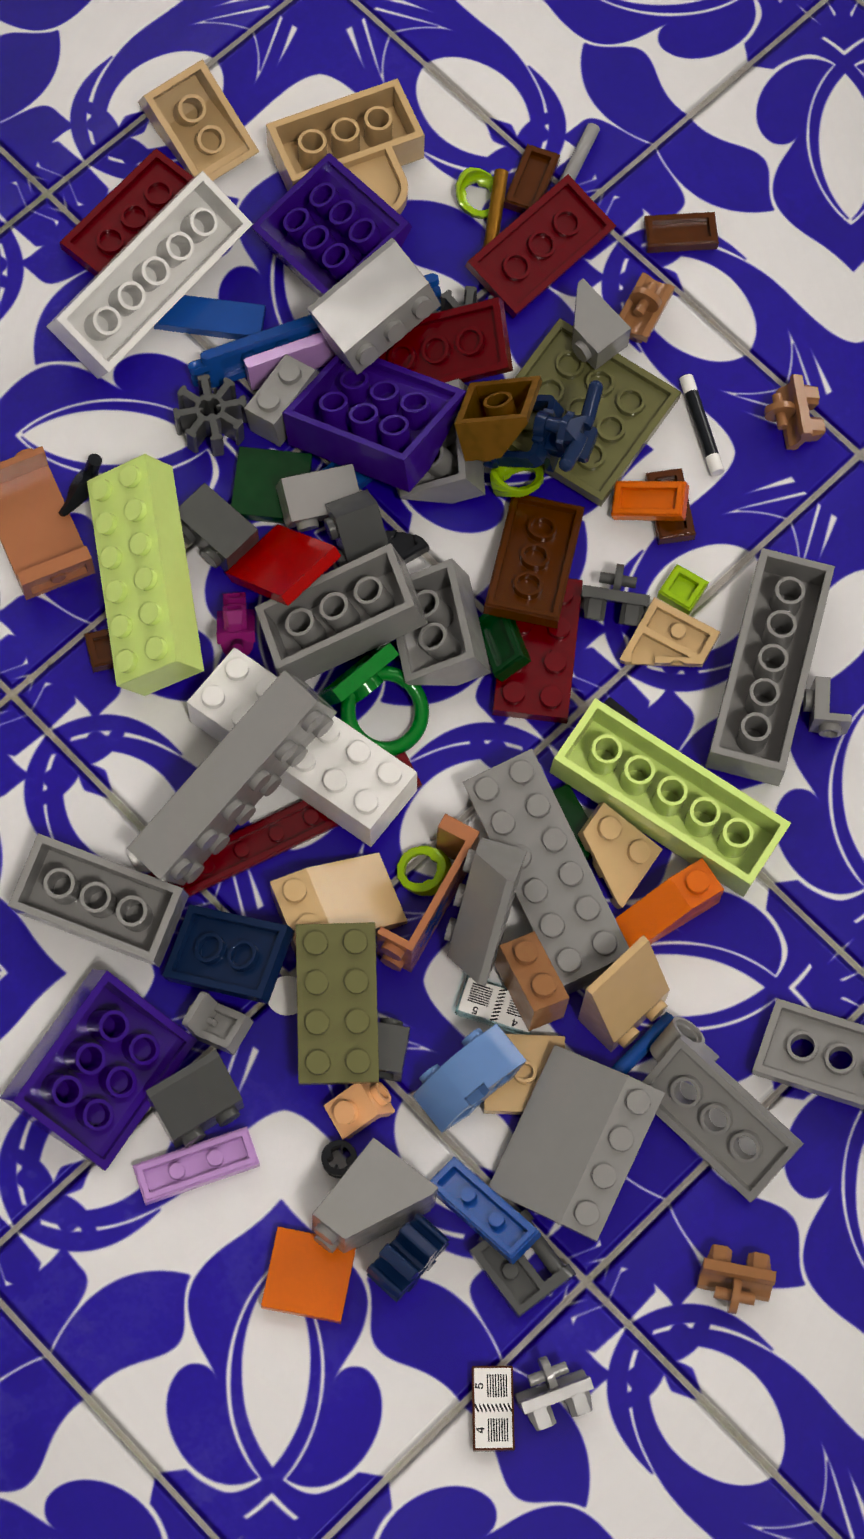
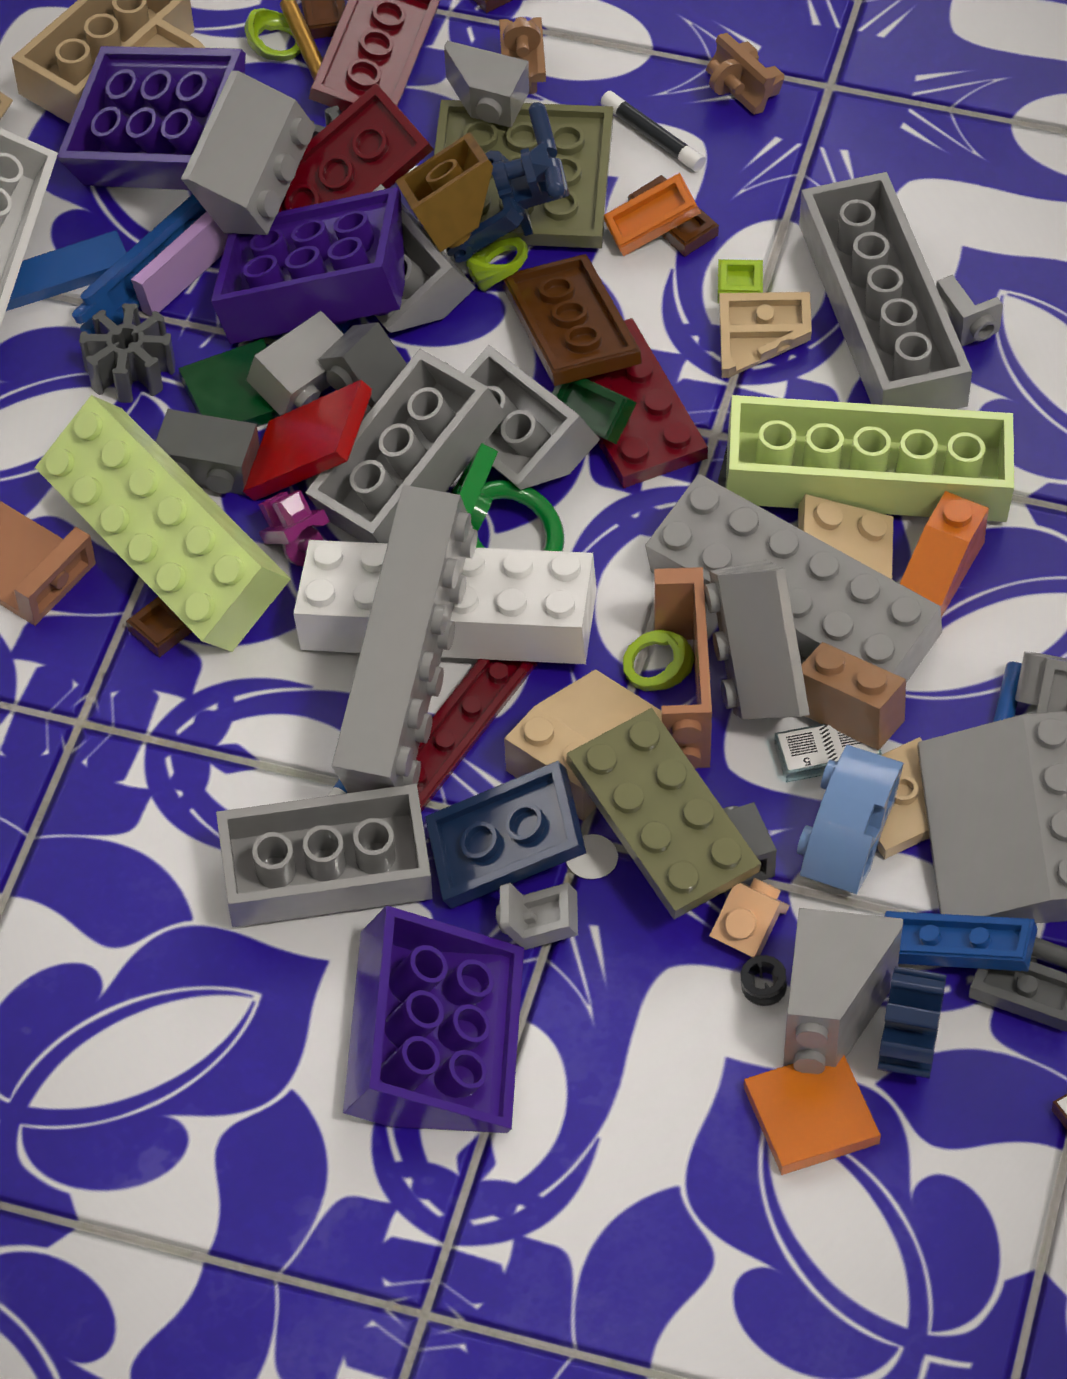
camera: 25 degrees left, 15 degrees down
black bar [59,454,102,517] -> none
lavender tile [132,1126,260,1205] -> none
dark grey slope [146,1049,244,1149] -> none
light grey brick [244,354,317,447] -> none
tan slope [578,935,670,1052] -> none
dark grey hips [581,563,650,627] -> none

